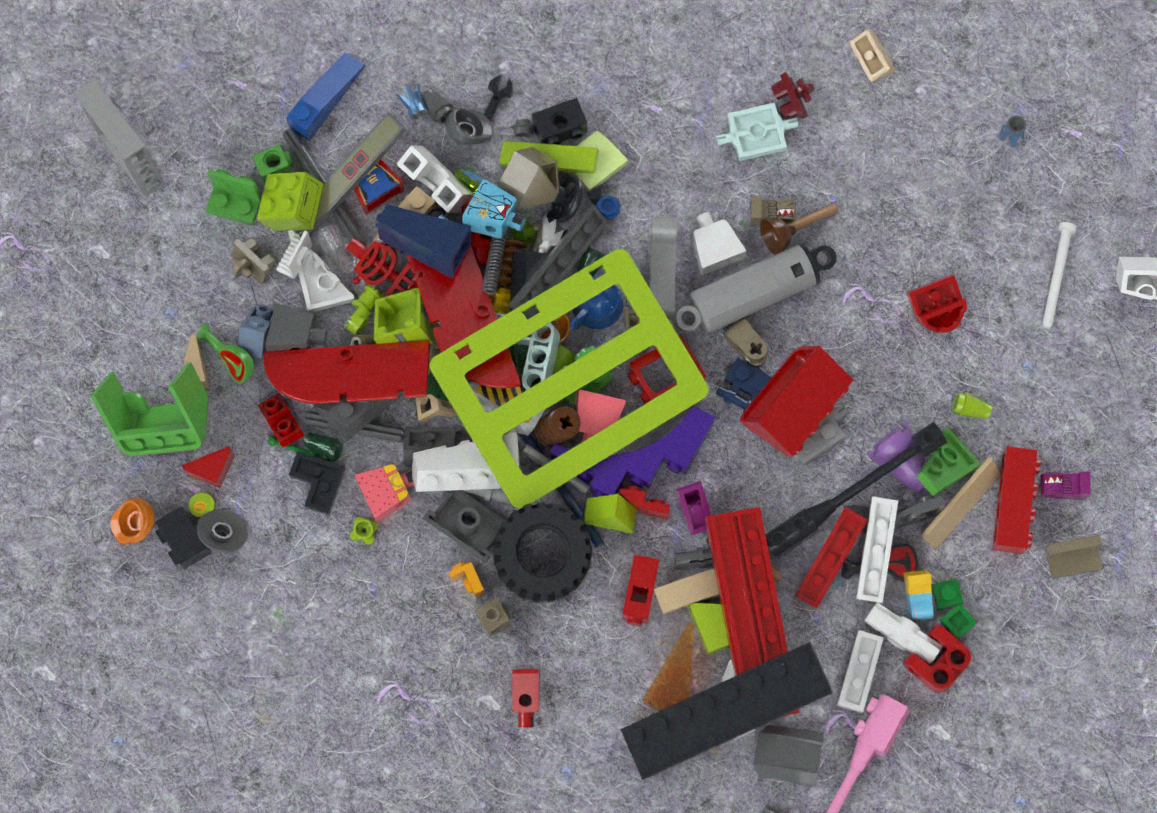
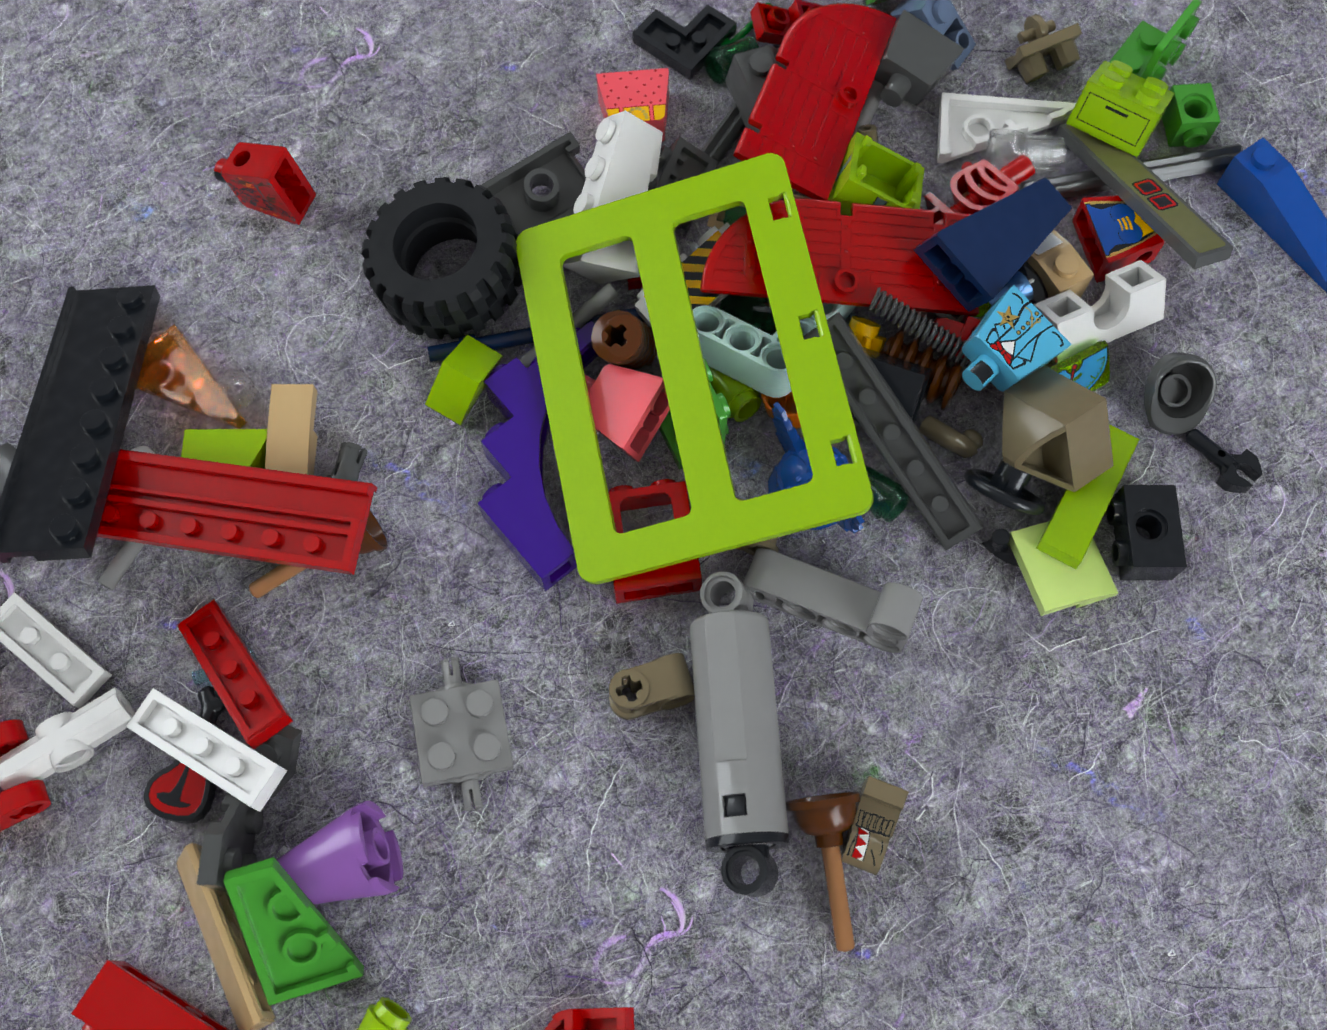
camera: 110 degrees right, 5 degrees down
white piece [276,231,312,279] -> none
lime connector [345,284,384,336] -> none
lime plate [350,517,379,545] -> none
flat silver piece [396,84,428,121] -> none
dark grey cone [422,89,453,124] -> none
light orange bracket [448,562,485,598] -> none
dark tan brick [474,598,511,638] -> none
dark grey plate [511,119,535,137] -> none
clear neon green plate [512,221,535,244] -> none
white piece [538,211,569,254] -> none
blue plate [596,196,620,220] -> none
red slope [620,486,670,520] -> none
red brick [622,555,659,626] -> none
magenta slope [676,481,711,536] -> none
white torso [692,212,746,276] -> none
light aqua plate [715,103,798,161] -> none
dark blue plate [716,358,772,412] -> none
red windscreen [740,346,853,457] -> none
black bar [765,422,948,560] -> none
dark red hips [771,72,815,119] -> none
leg [903,570,933,621] -> none
green plate [931,578,964,611] -> none
green plate [940,603,977,639] -> none

